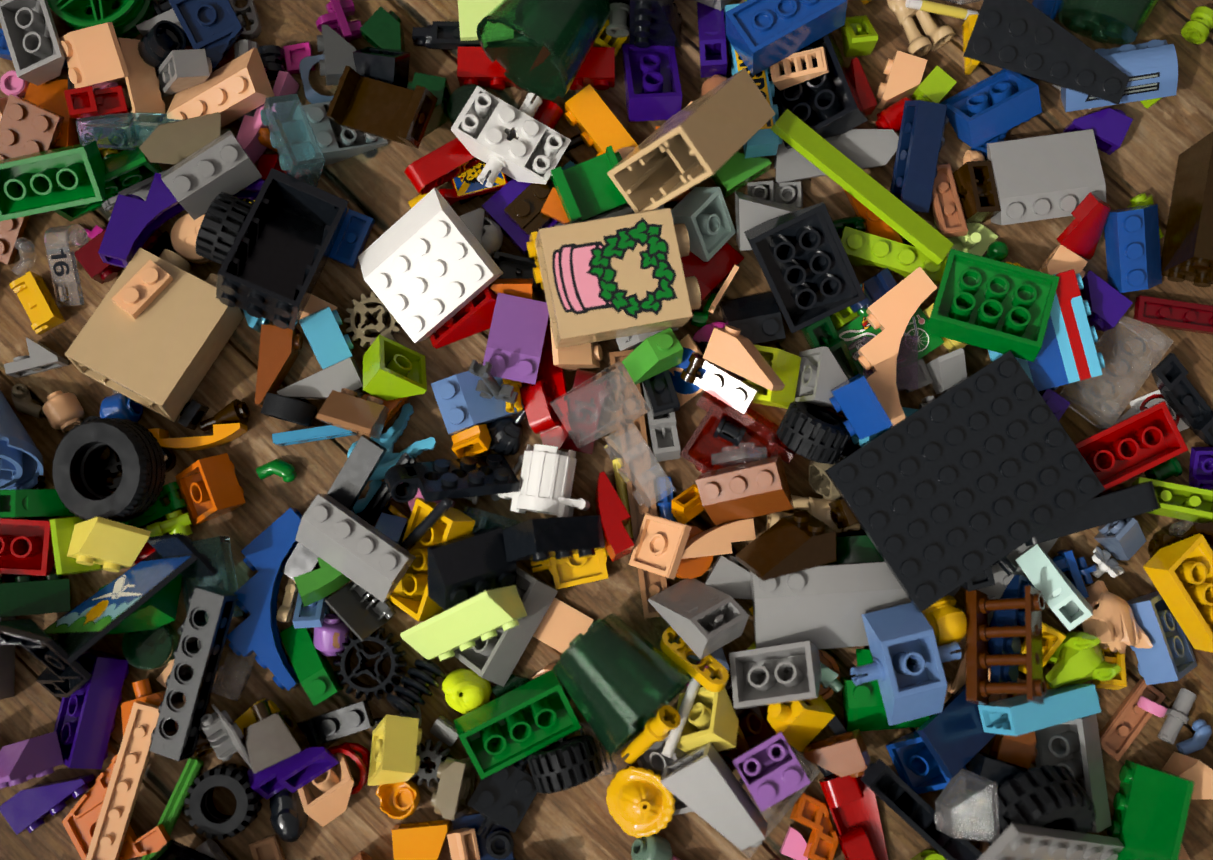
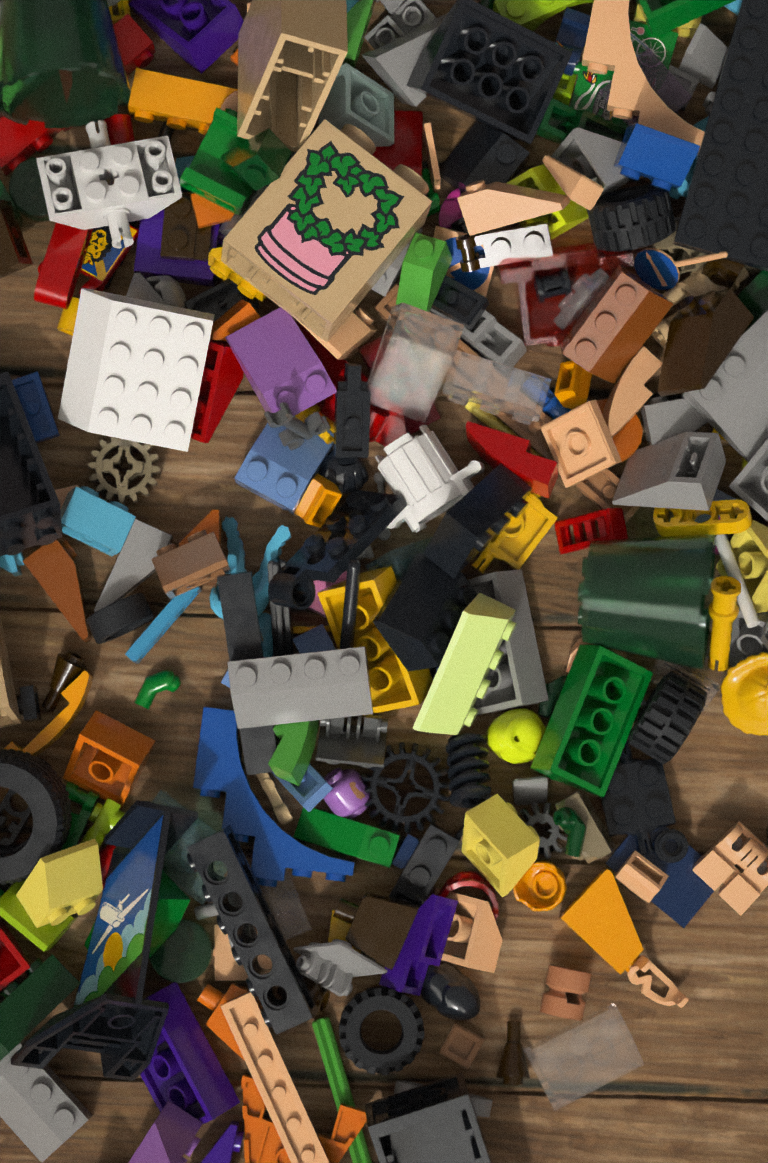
camera: 45 degrees left, 0 degrees up
lime slope [363,334,427,401] -> none
light nougat piece [533,598,594,659] -> none
none -> dark green slope [220,128,291,191]
none -> black hinge [333,363,371,458]
none -> dark blue tile [391,834,419,869]
none -> light nougat slope [542,155,604,210]
none -> dark green arm [553,807,587,857]
none -> red slope [554,508,628,554]
none -> blue piece [634,248,728,290]

